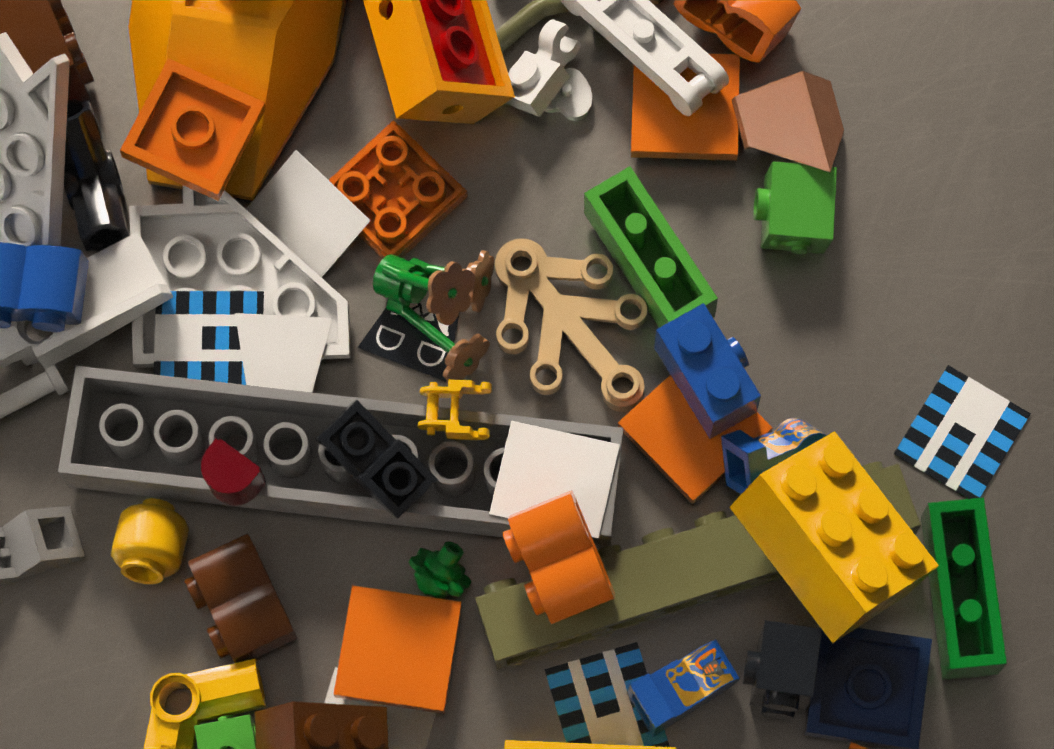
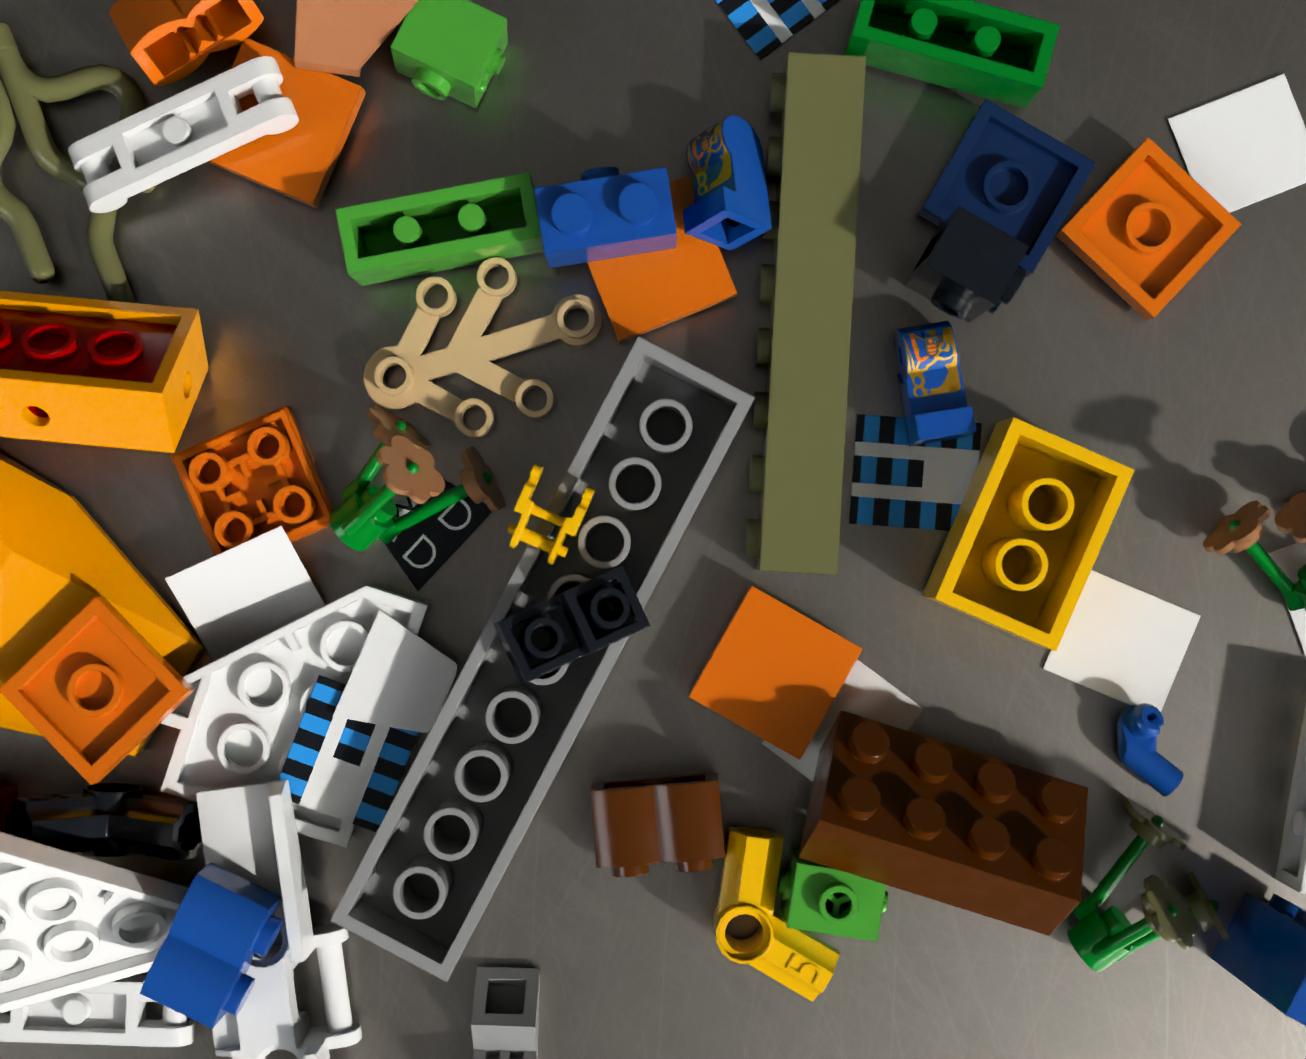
camera: 70 degrees left, 15 degrees up
yellow head [111,498,189,584] -> none
dark red brick [201,438,266,506] -> none
green plant [408,541,472,599] -> none
white sticker [489,421,620,538] -> none
orange brick [503,490,615,624] -> none
white plate [505,19,581,117] -> none
white piece [545,68,592,121] -> none
yellow brick [729,431,939,643] -> none

